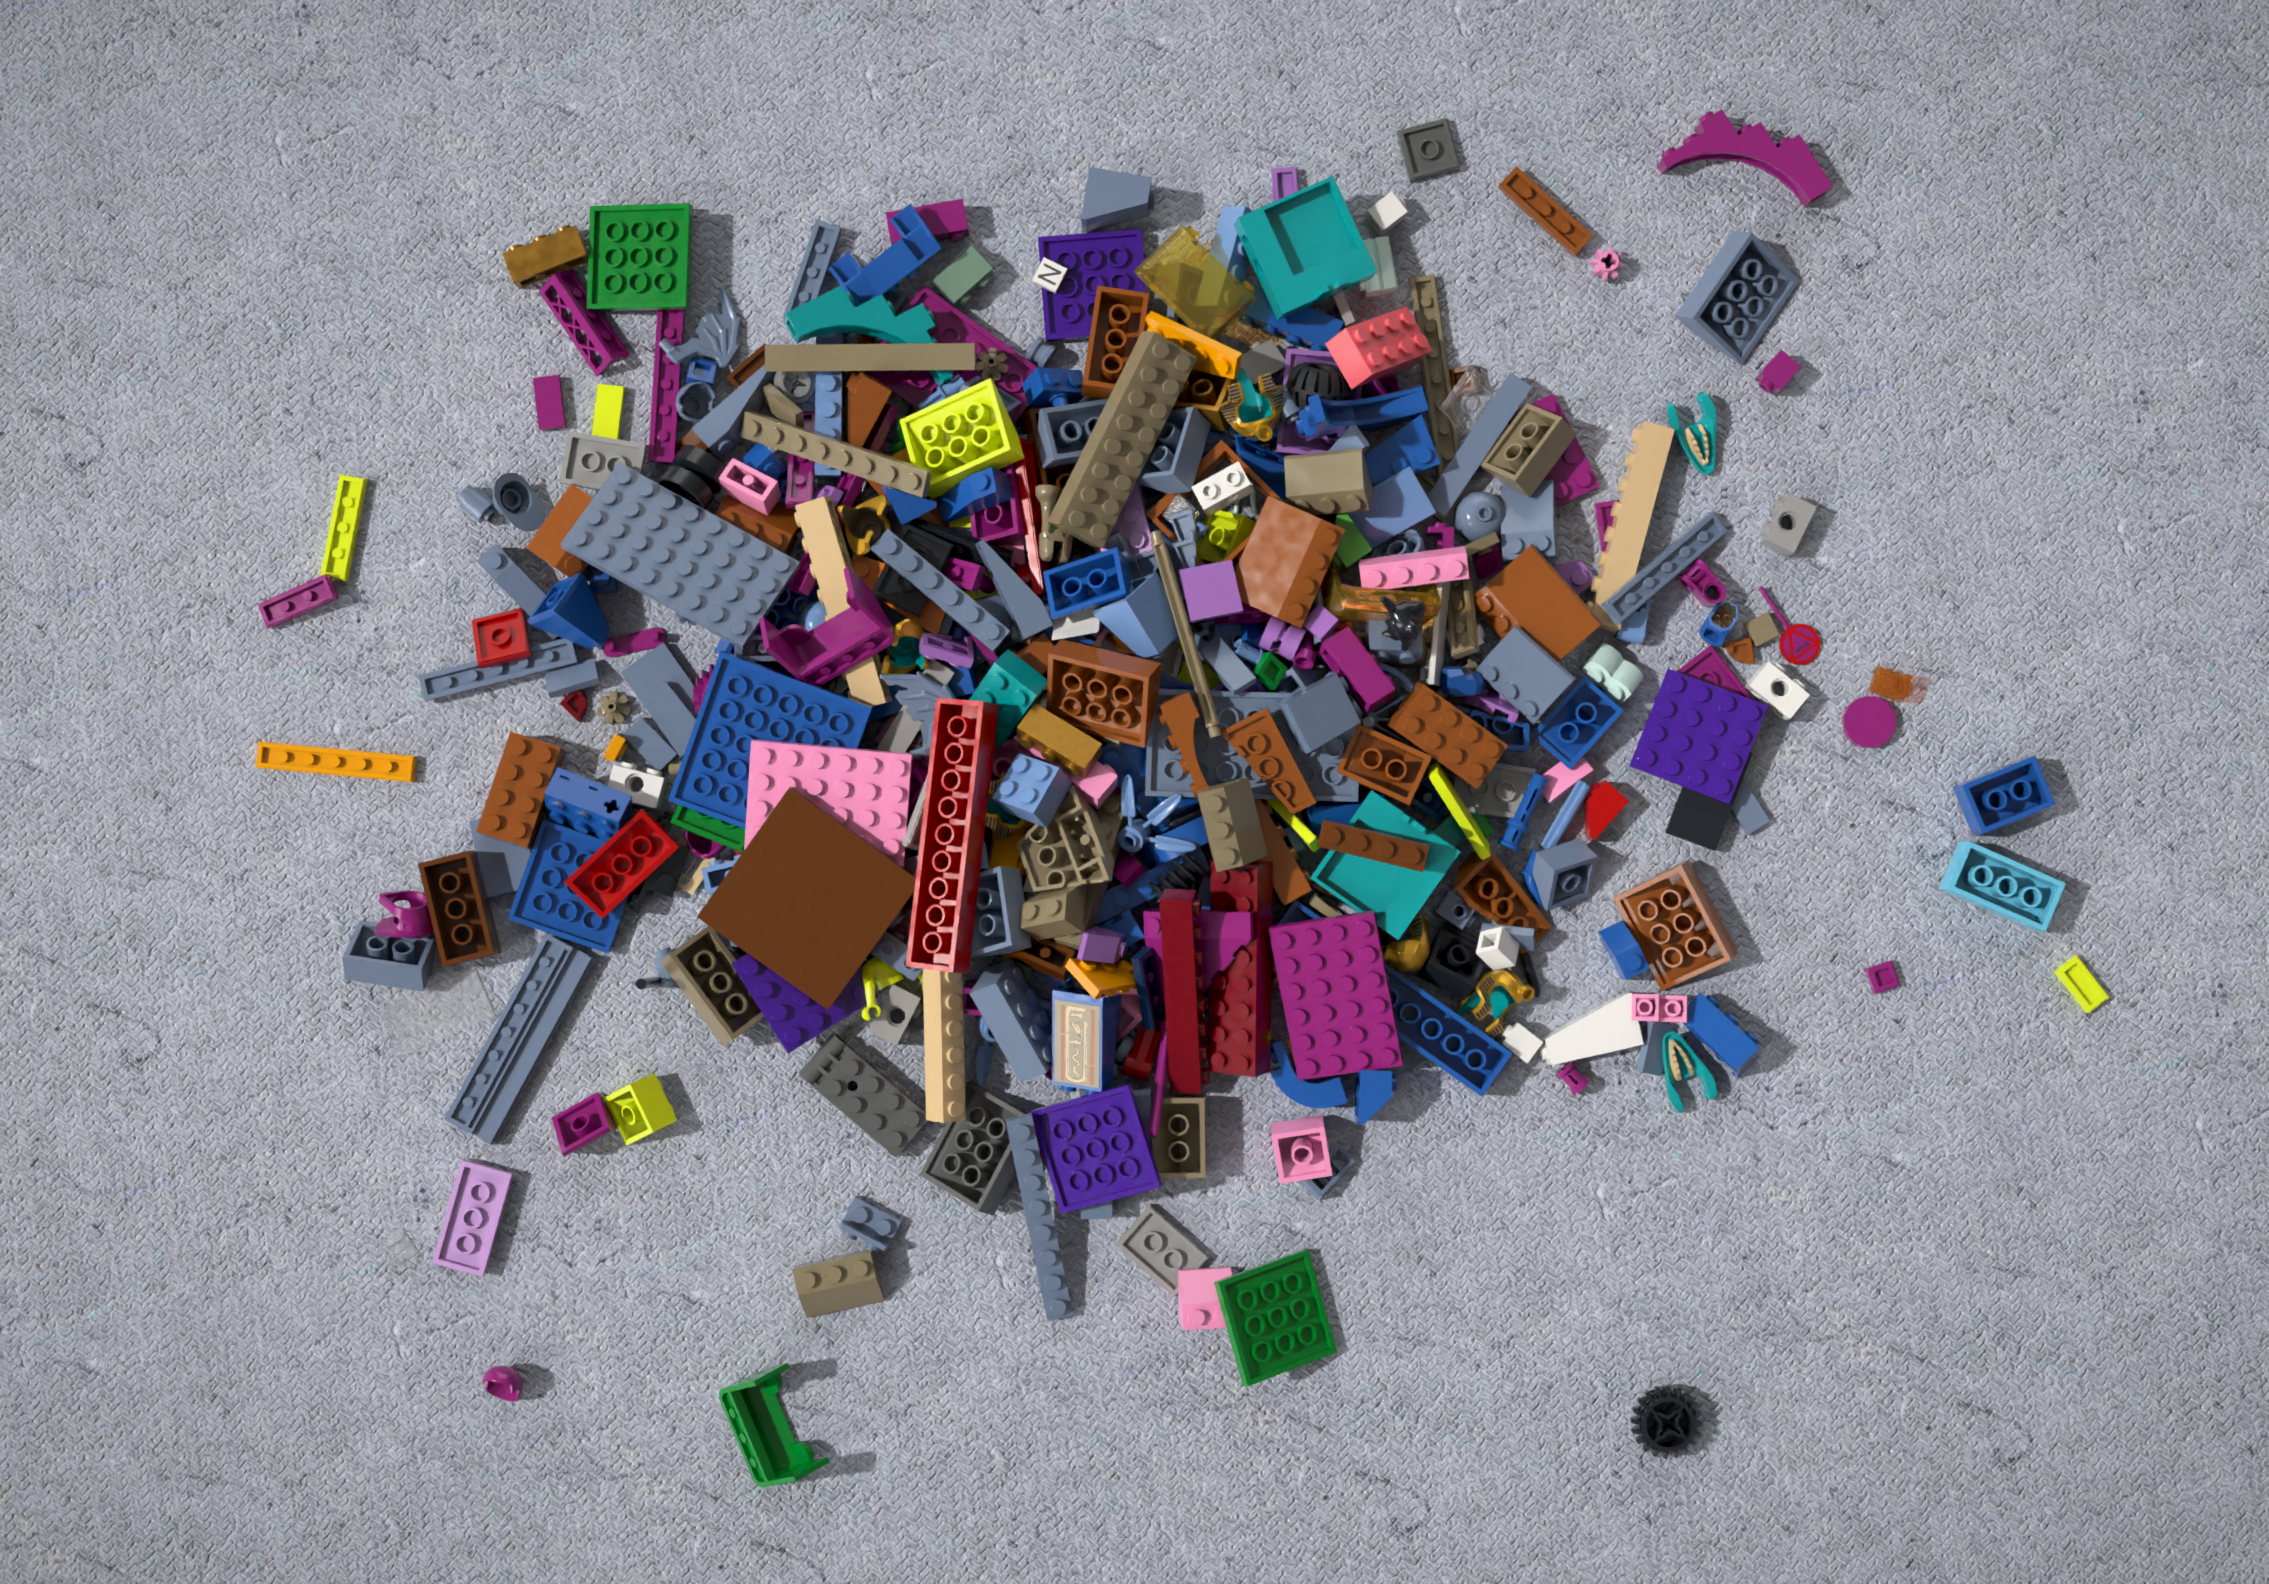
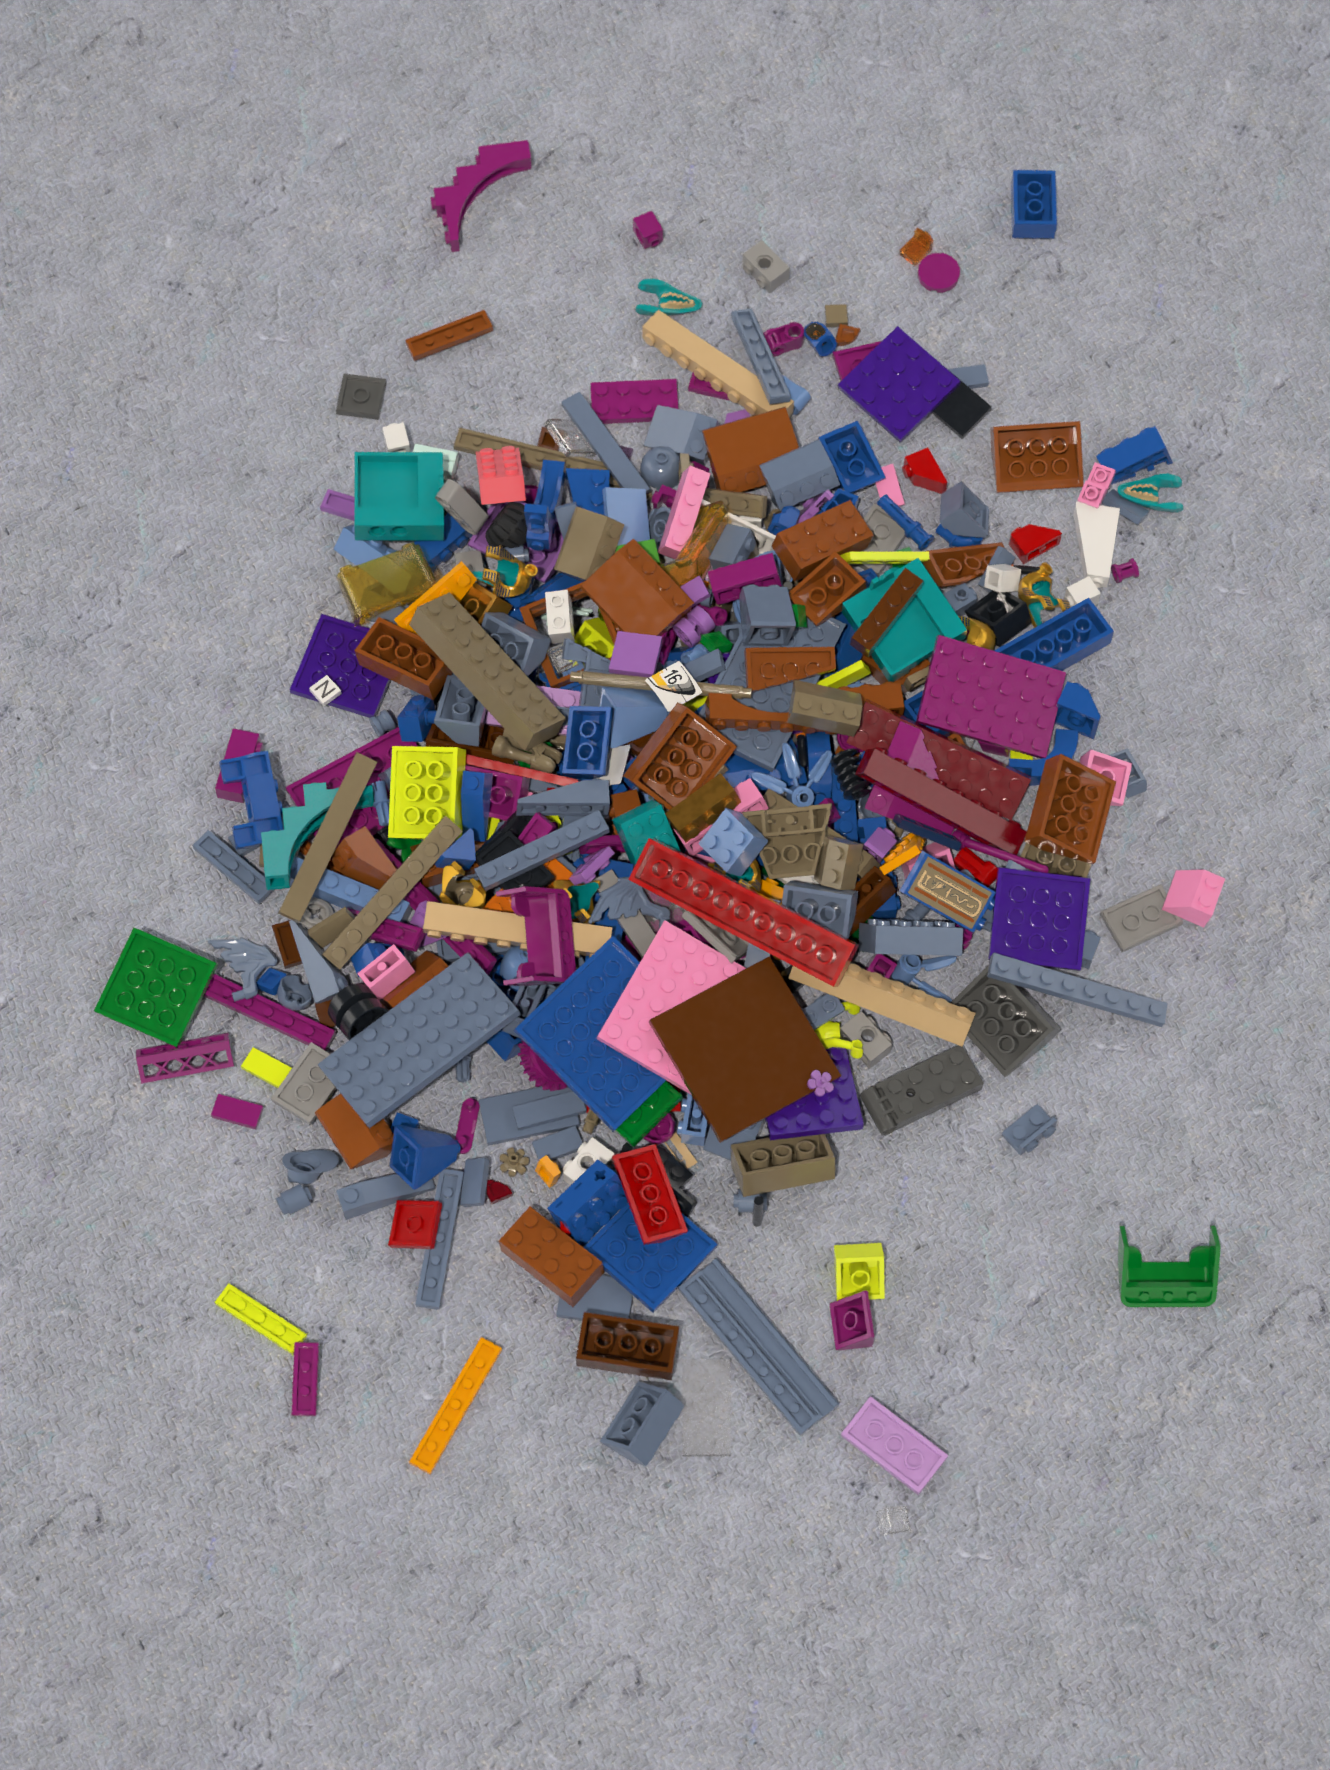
camera: 65 degrees left, 20 degrees down
magenta helmet [375,890,434,939] -> none
magenta hair [482,1365,523,1402] -> none
pearl gold brick [502,225,588,289] -> none
dark tan slope [792,1249,885,1318] -> none
sand green brick [933,246,994,308] -> none
dark tan plant [976,348,1009,381] -> none
sand blue slope [1081,167,1156,233] -> none
green plate [1214,1249,1337,1387] -> none
black animal [1380,596,1426,652] -> none
dark tan slope [1480,403,1576,498] -> none
medium blue axle [1541,780,1591,849] -> none
light aqua brick [1581,643,1644,704] -> none
bright pink gear [1590,247,1624,282] -> none
blue slope [1598,921,1650,980] -> none
sand blue slope [1675,231,1800,365] -> none
white brick [1744,662,1810,721] -> none
piece [1759,586,1820,665] -> none
magenta tile [1865,960,1900,994] -> none
medium azure brick [1938,841,2066,932] -> none
neon yellow tile [2053,955,2109,1013] -> none
none -> light grey beam [435,479,489,535]
none -> sticker [645,661,702,712]
none -> green tile [792,604,807,629]
none -> medium lavender plant [807,1070,834,1097]
none -> red slope [1009,524,1062,565]
none -> dark orange slope [1024,754,1116,864]

